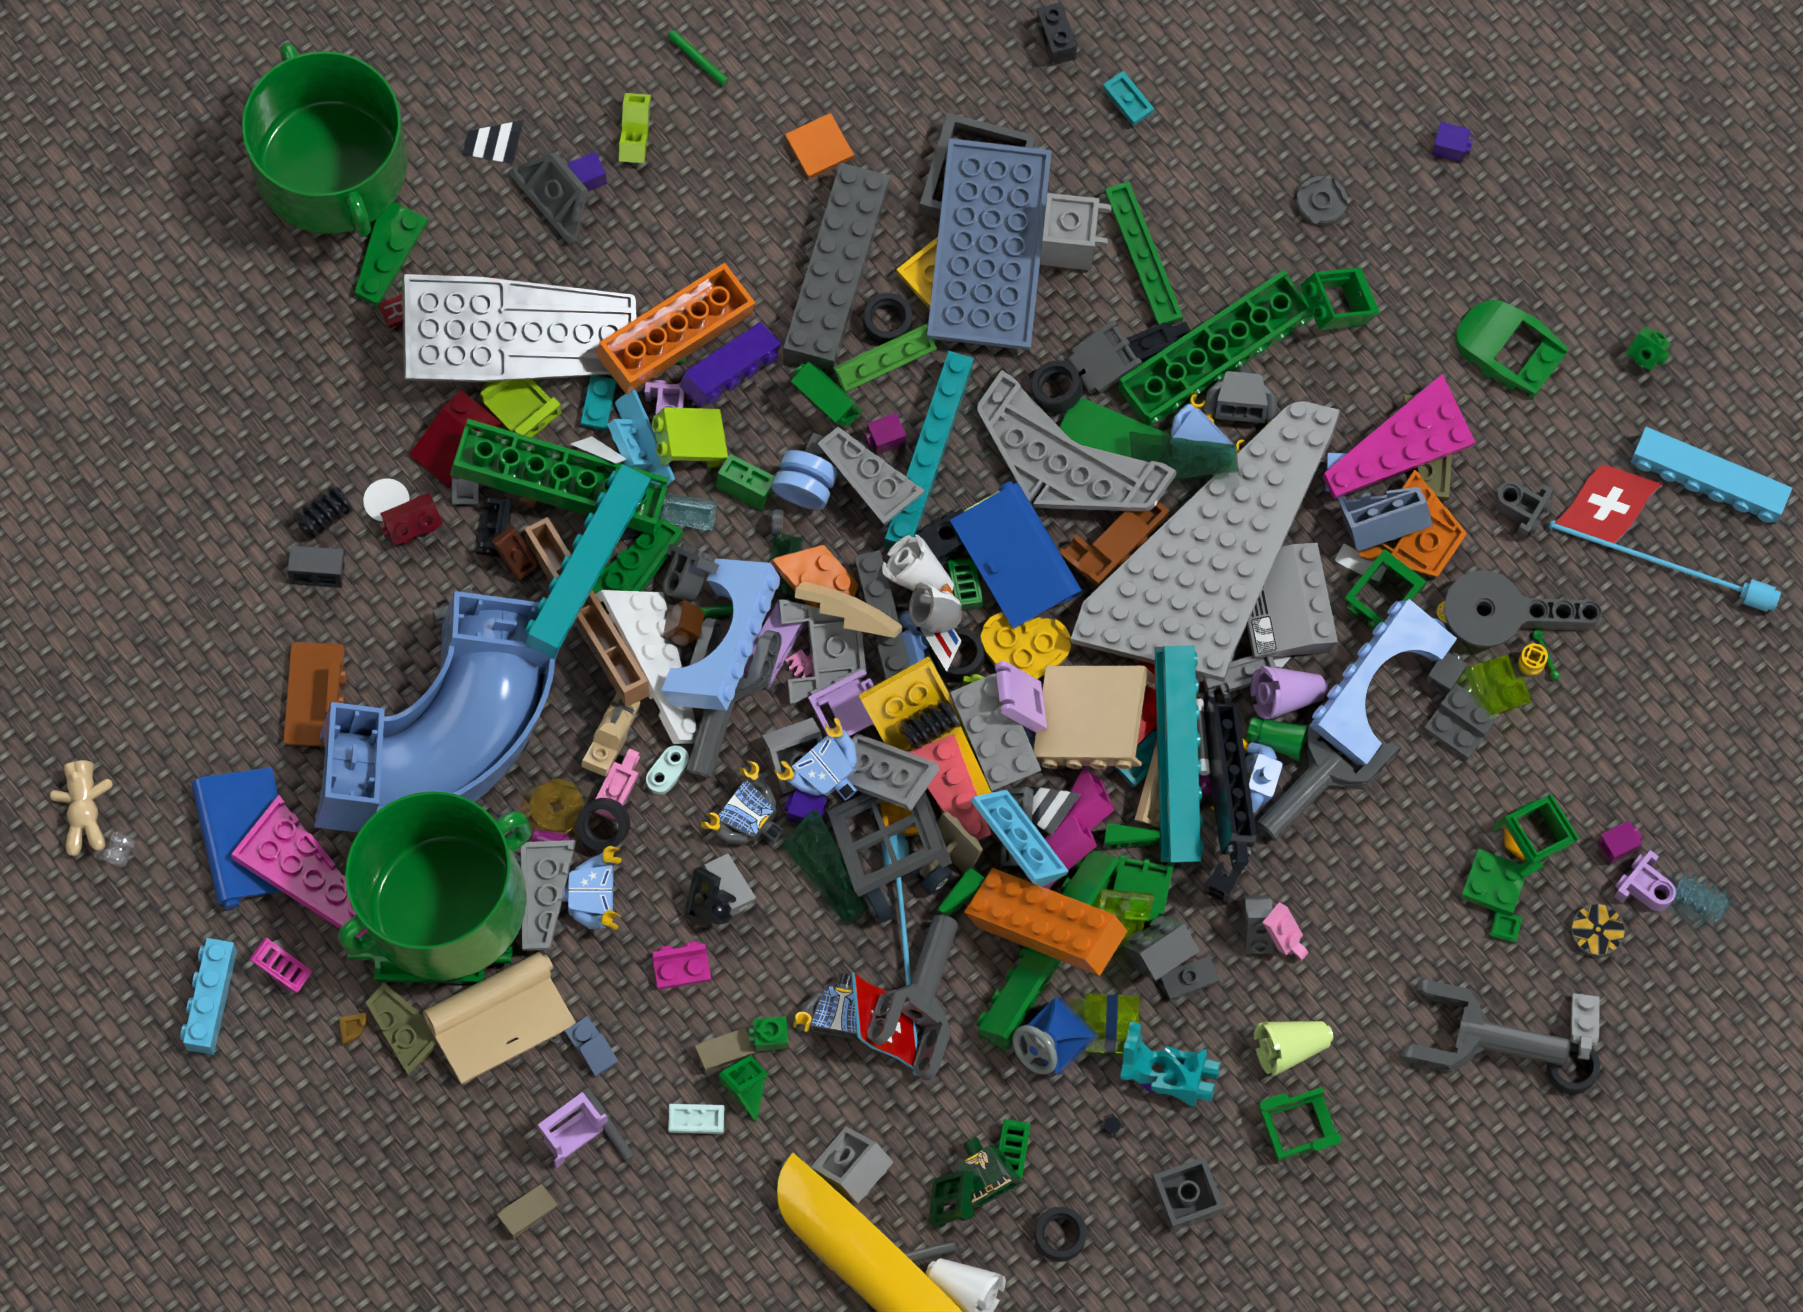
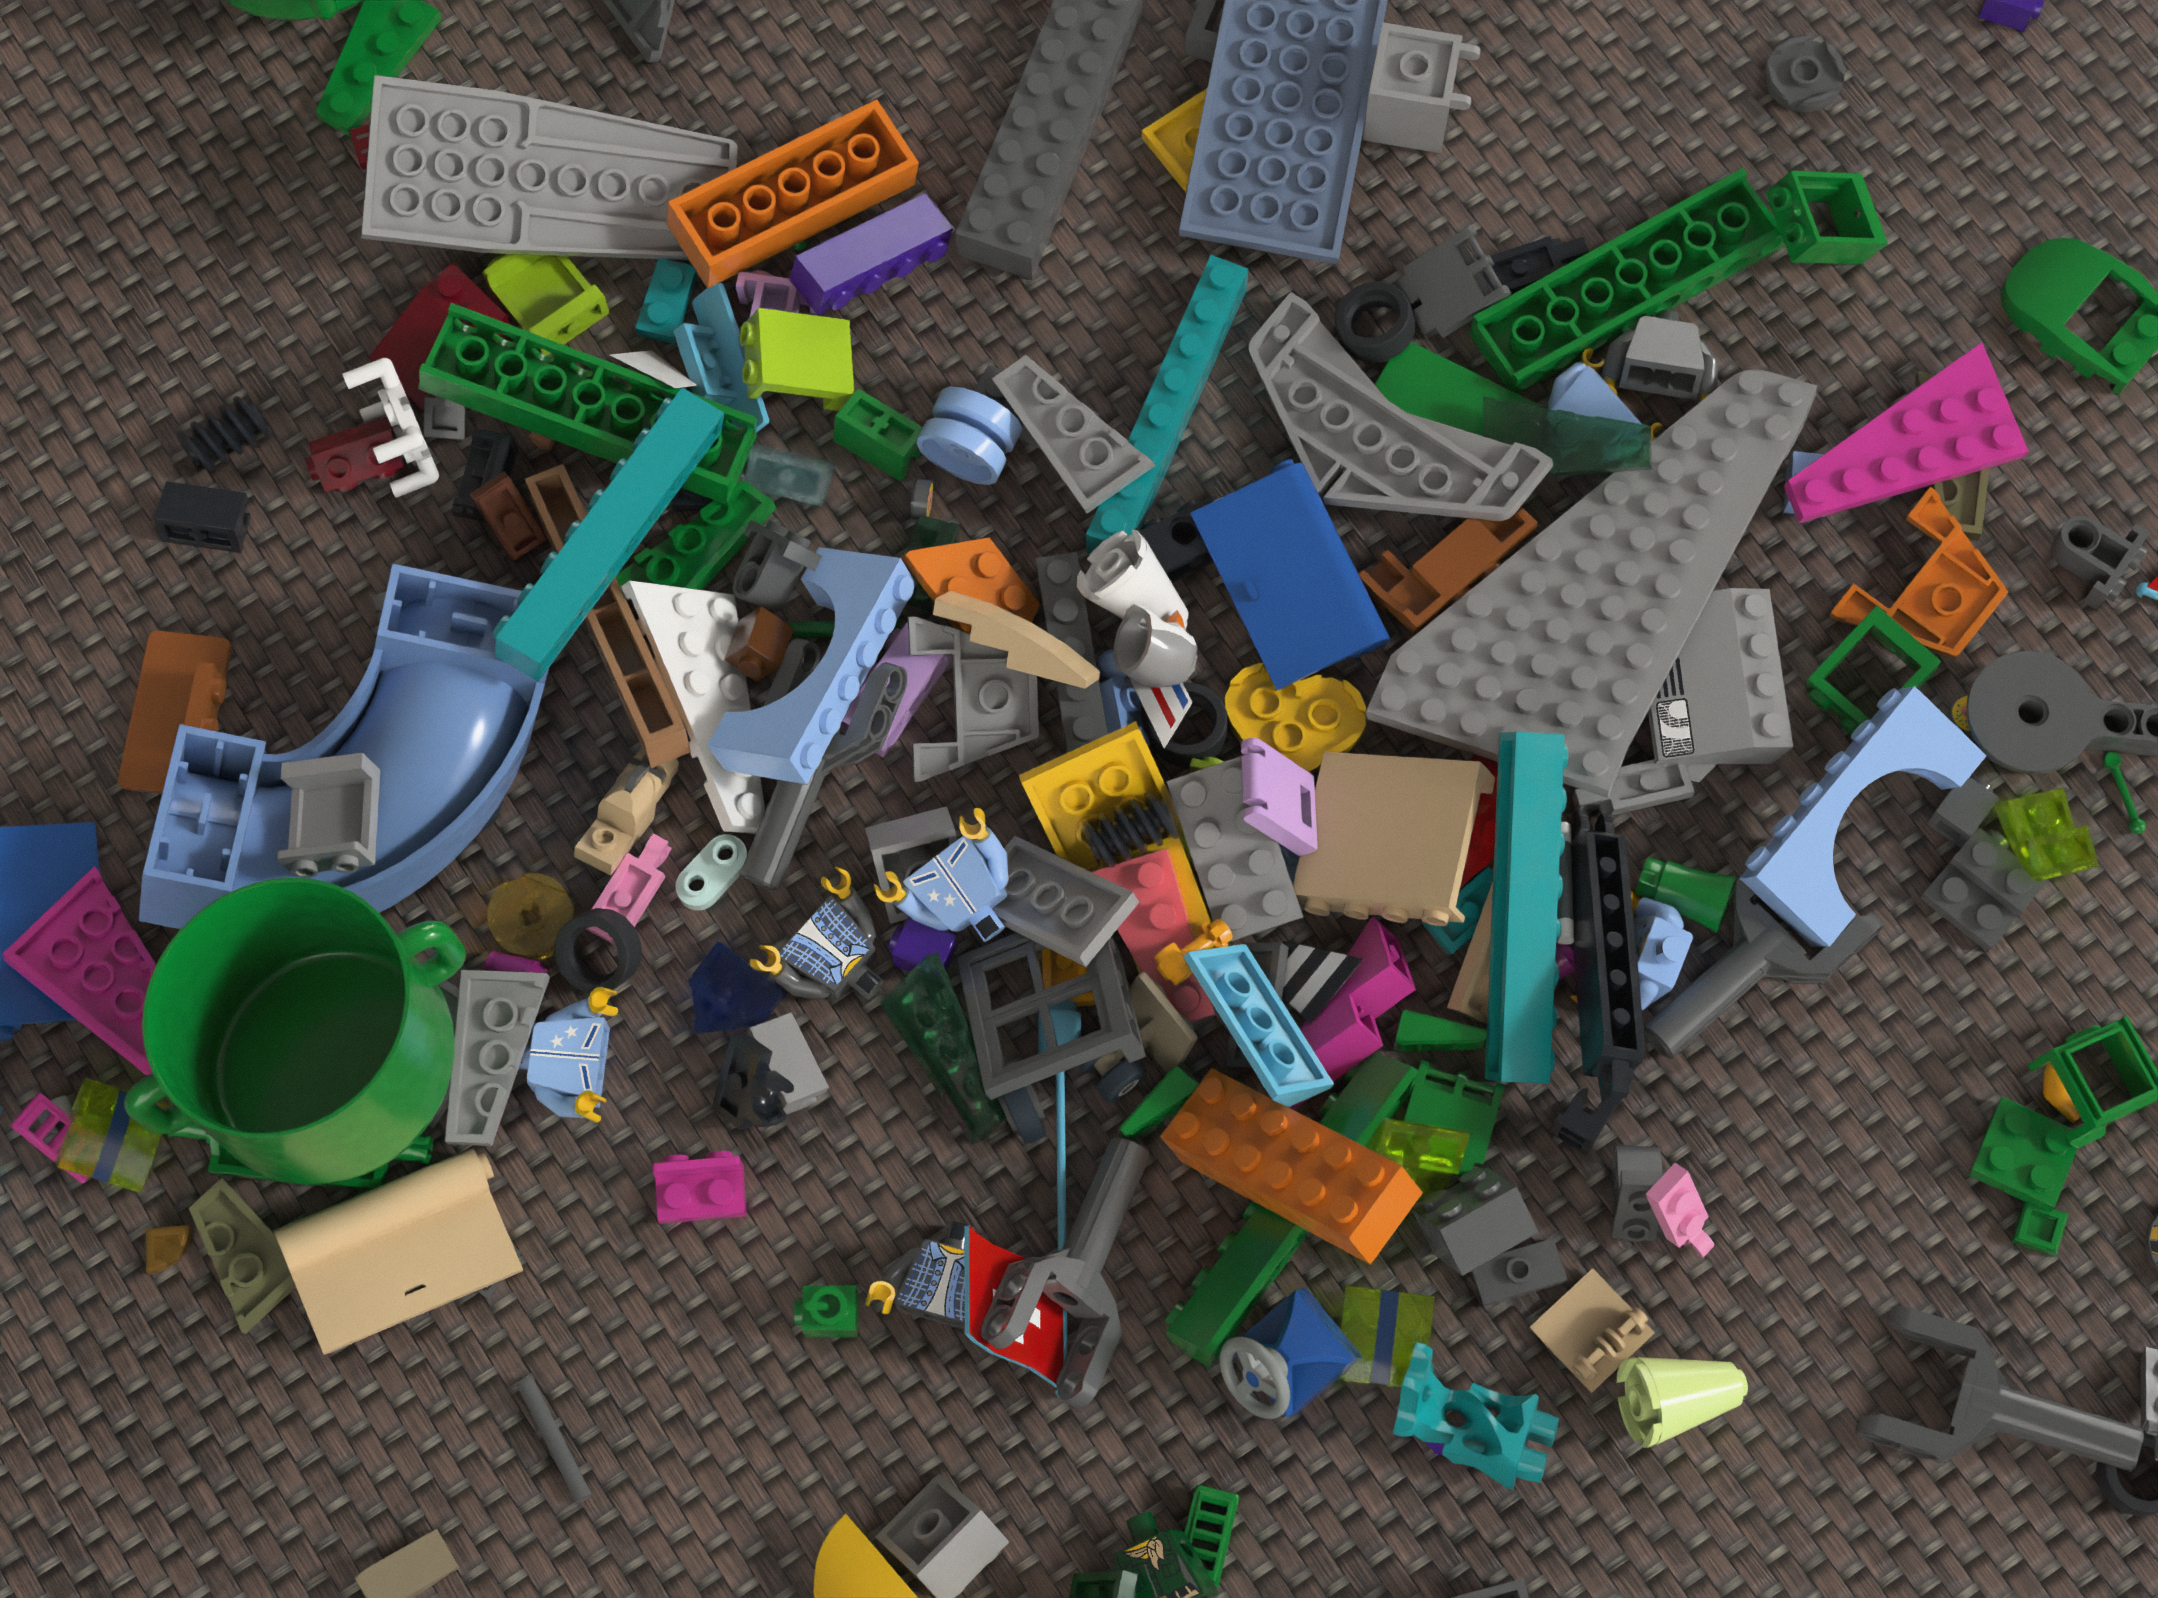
camera: 10 degrees right, 0 degrees up
white sticker [363,479,409,522] -> none
lavender piece [538,1092,608,1167] -> none
sand blue slope [565,1016,618,1077] -> none
light aqua plate [668,1104,724,1134] -> none
dark tan slope [695,1028,756,1074] -> none
green slope [719,1055,769,1122] -> none
bright pink piece [785,650,813,678] -> none
green window [791,362,864,429] -> none
lavender container [808,669,874,737] -> none
bright green tile [833,324,937,392] -> none
black tyre [863,293,912,345] -> none
magenta brick [864,413,906,455] -> none
green slope [948,557,983,611] -> none
black piece [1100,1114,1124,1138] -> none
green plate [1104,181,1183,325] -> none
lavender cone [1250,666,1328,719] -> none
green piece [1259,1087,1341,1164] -> none
white sticker [1335,544,1387,581] -> none
sand blue wedge [1338,487,1433,551] -> none
yellow wheel [1518,643,1548,677] -> none
none -> clear neon green slope [55,1078,169,1193]
none -> light grey panel [277,753,380,878]
none -> white plate [342,358,439,498]
none -> clear blue slope [688,941,788,1034]
none -> light orange bar [1154,919,1233,986]
none -> tan hinge [1529,1268,1655,1393]

